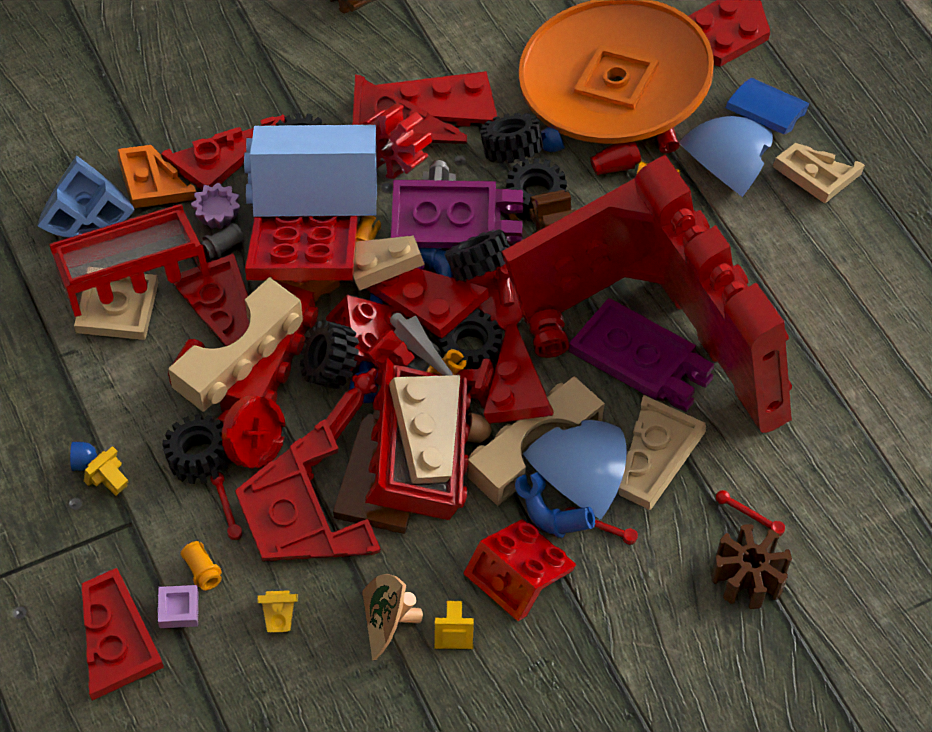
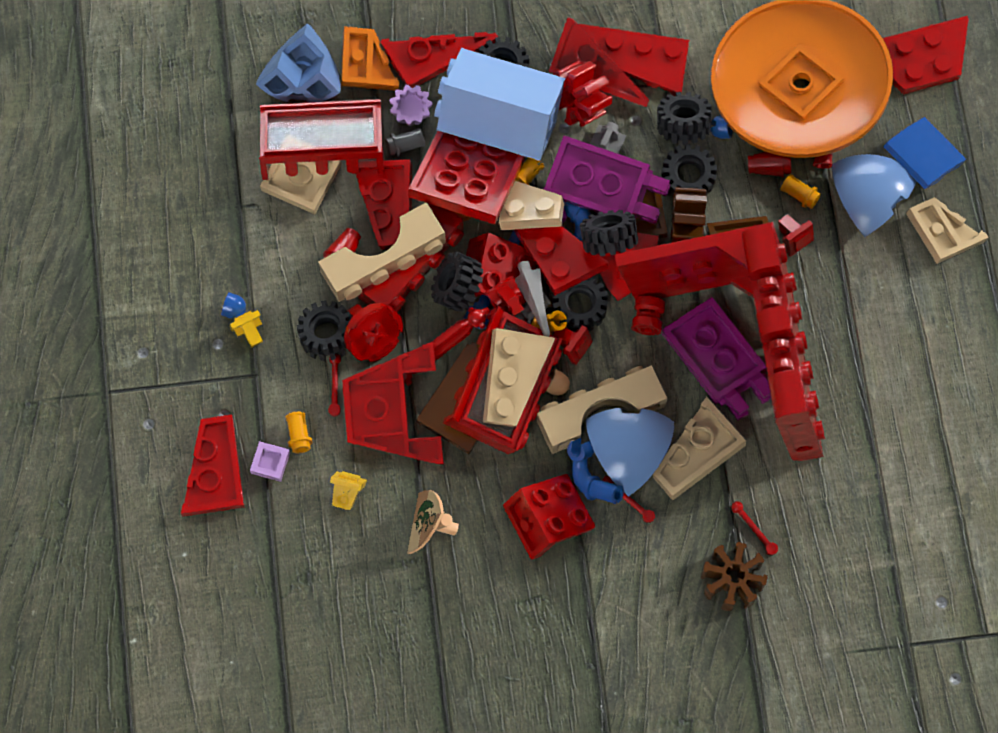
camera: 20 degrees right, 15 degrees up
yellow brick [435,601,474,649] -> none
red wing [484,323,554,424] -> none

